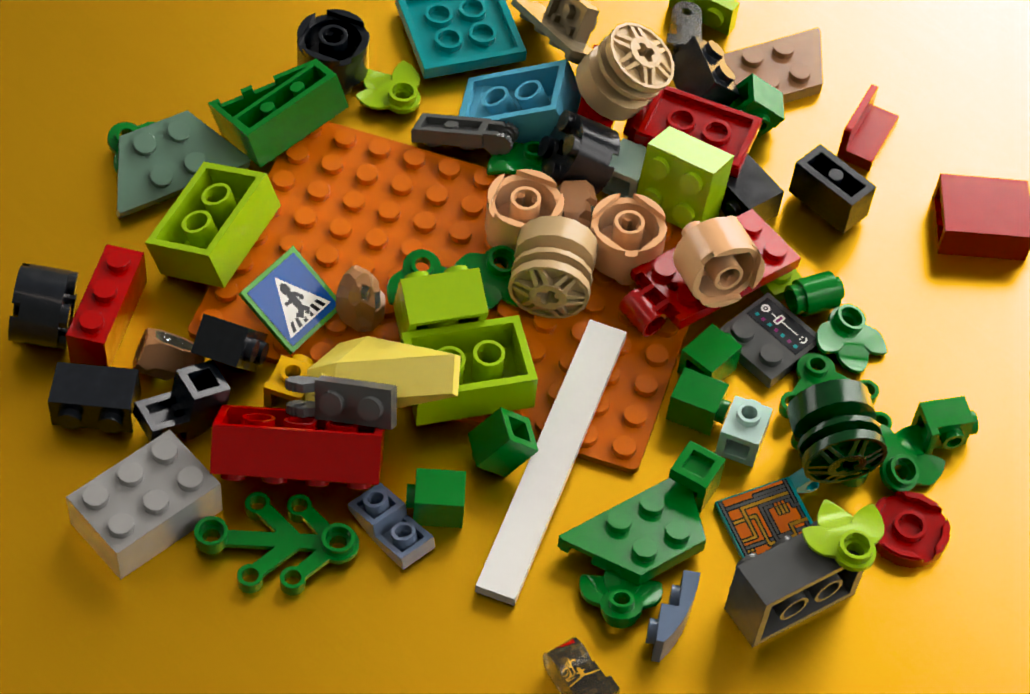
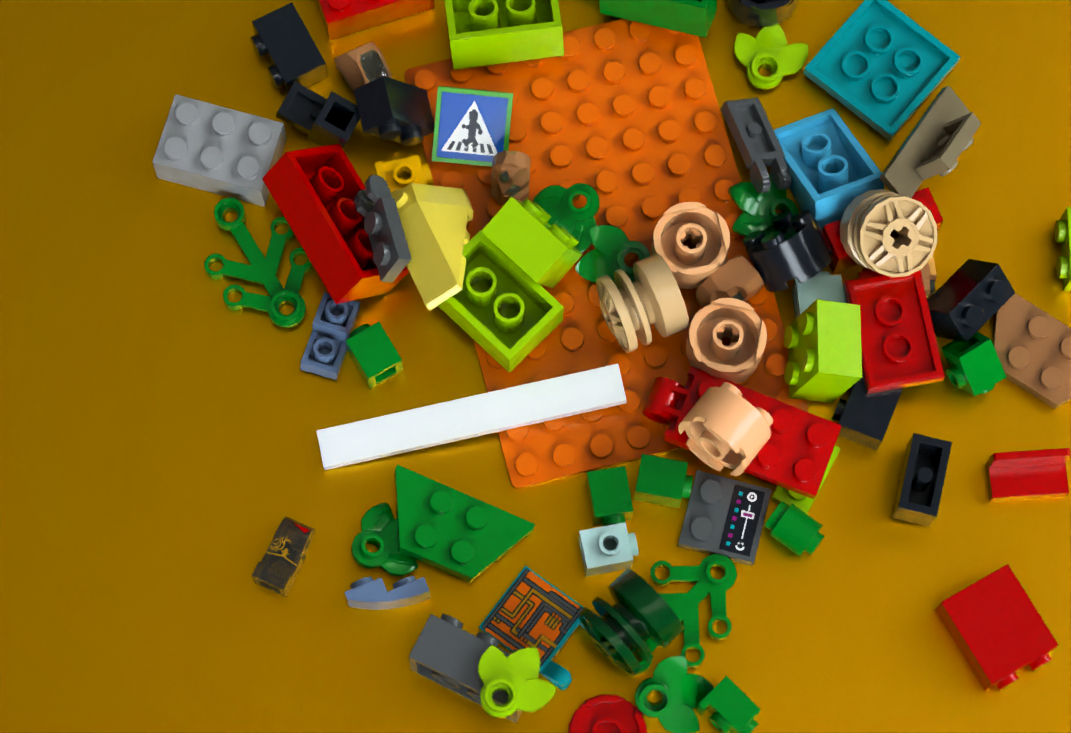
camera: 60 degrees right, 20 degrees up
green brick [468,407,539,477] -> none
clear smoke leg [665,1,702,57] -> none
green panel [669,440,726,513] -> none
plate [816,304,887,374] -> none

